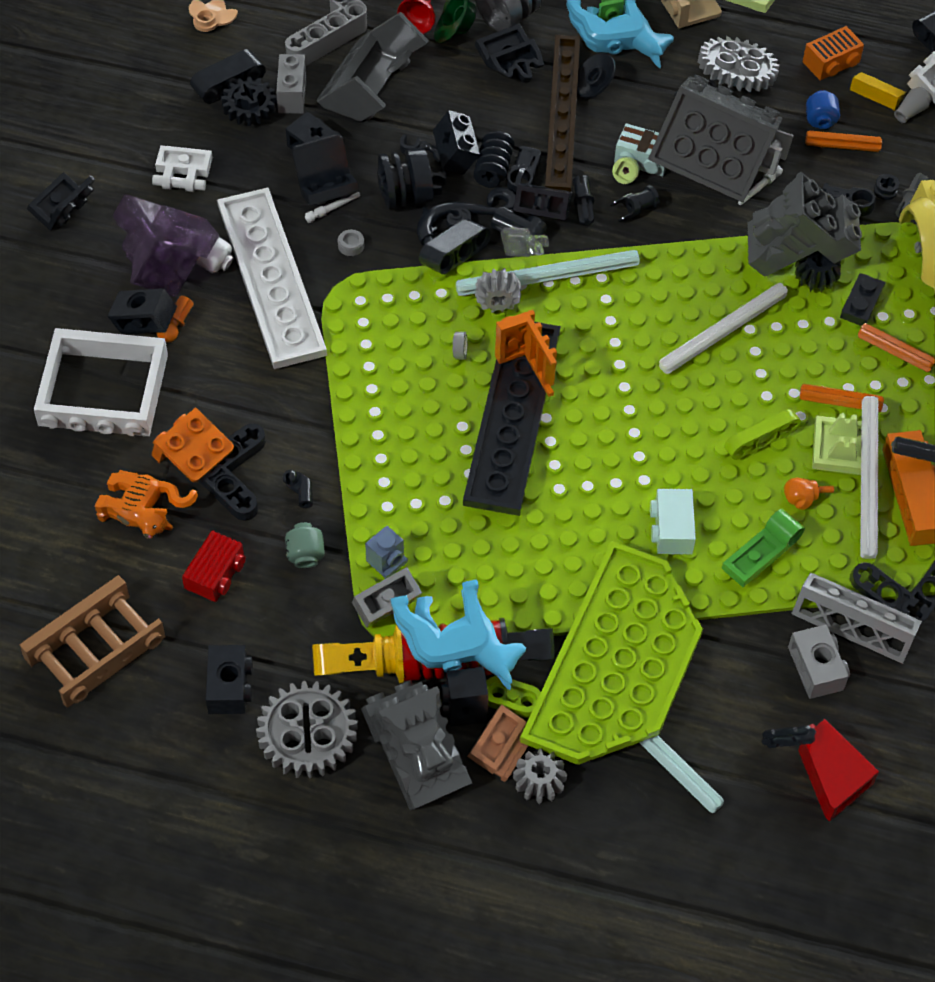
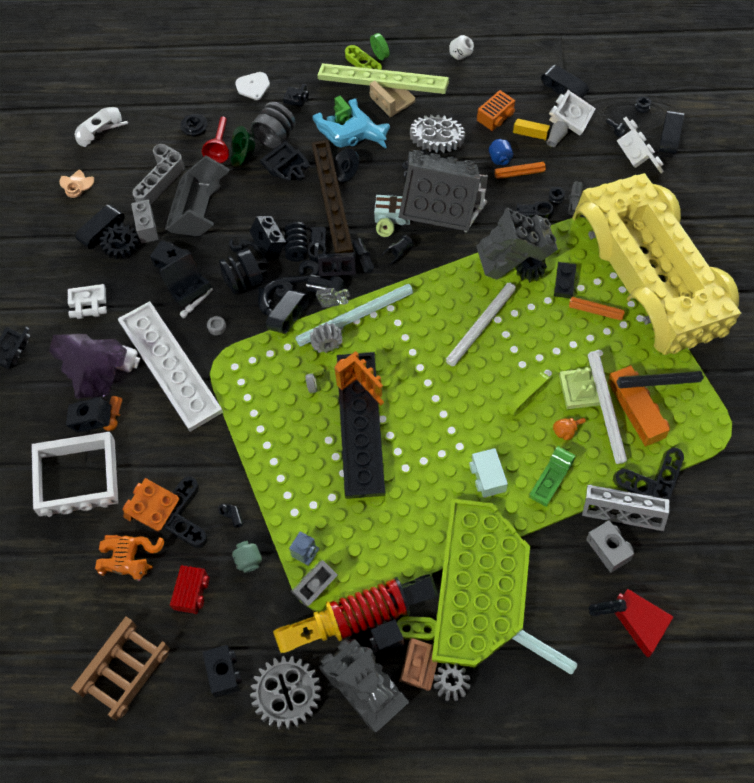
camera: 10 degrees left, 5 degrees up
medium azure animal [390,579,526,690] -> none
orange axle [799,384,884,412] -> none

